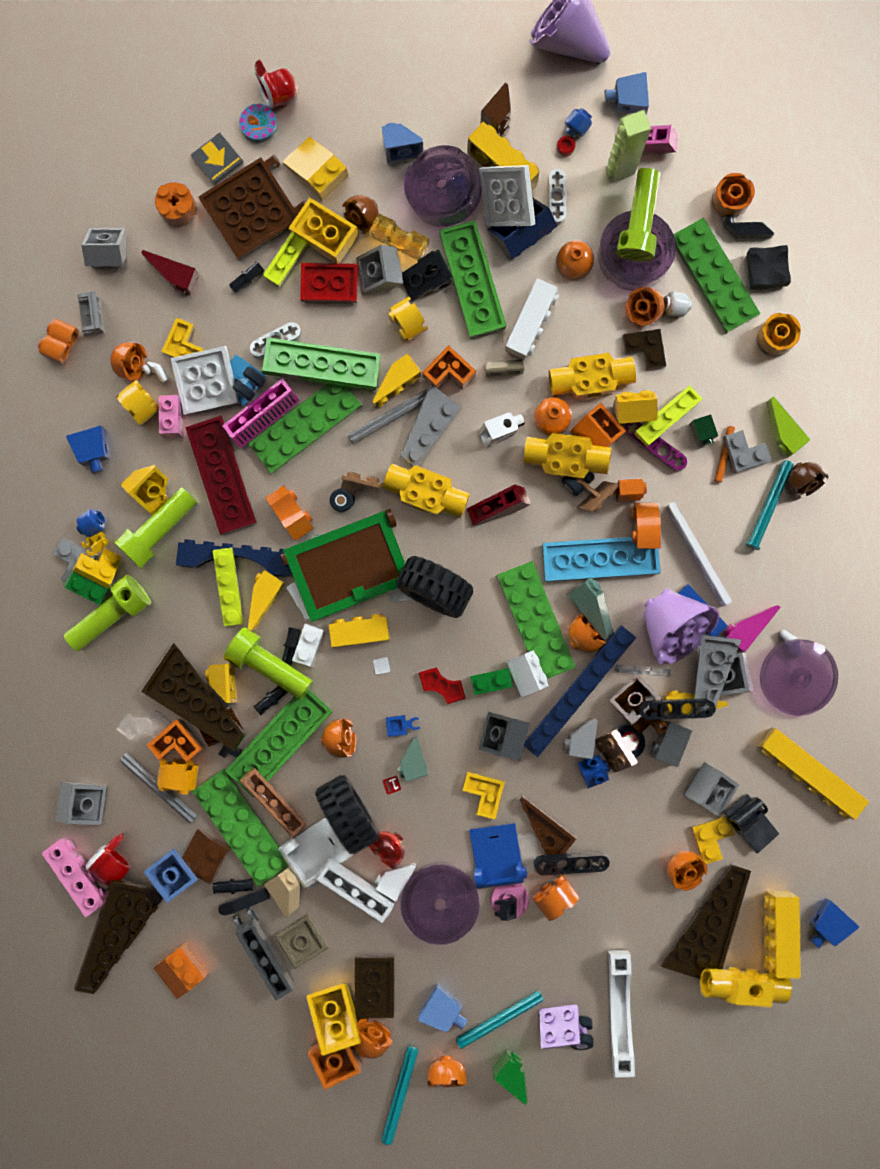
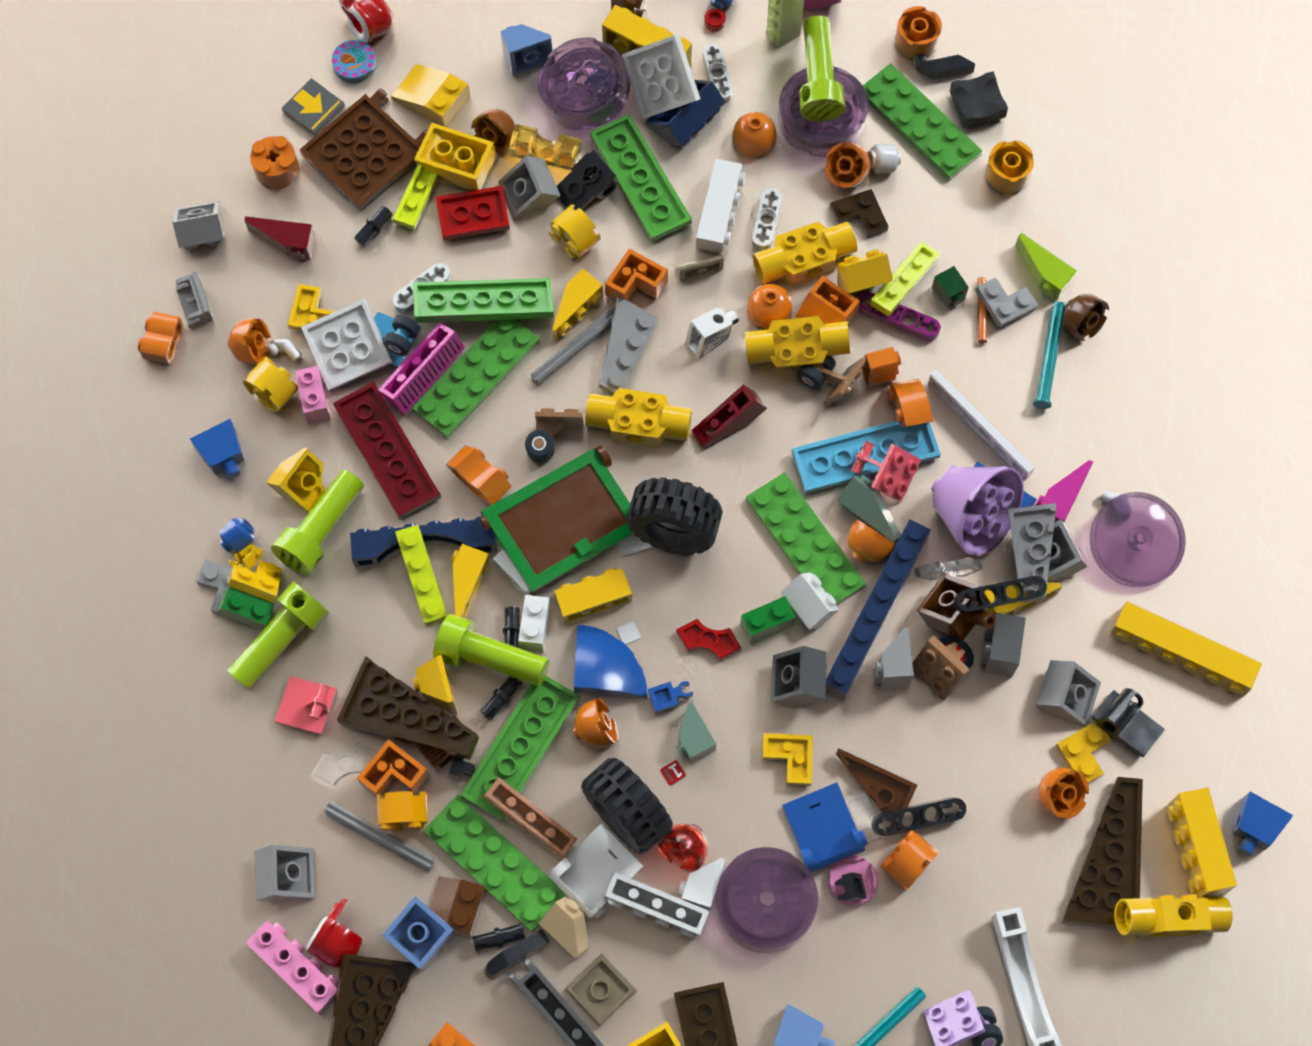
camera: 15 degrees left, 15 degrees down
blue brick [578,754,610,788] -> none
none -> coral plate [275,676,337,735]
none -> blue brick [574,625,647,698]
none -> white beam [752,188,782,251]
none -> coral plate [851,440,921,502]

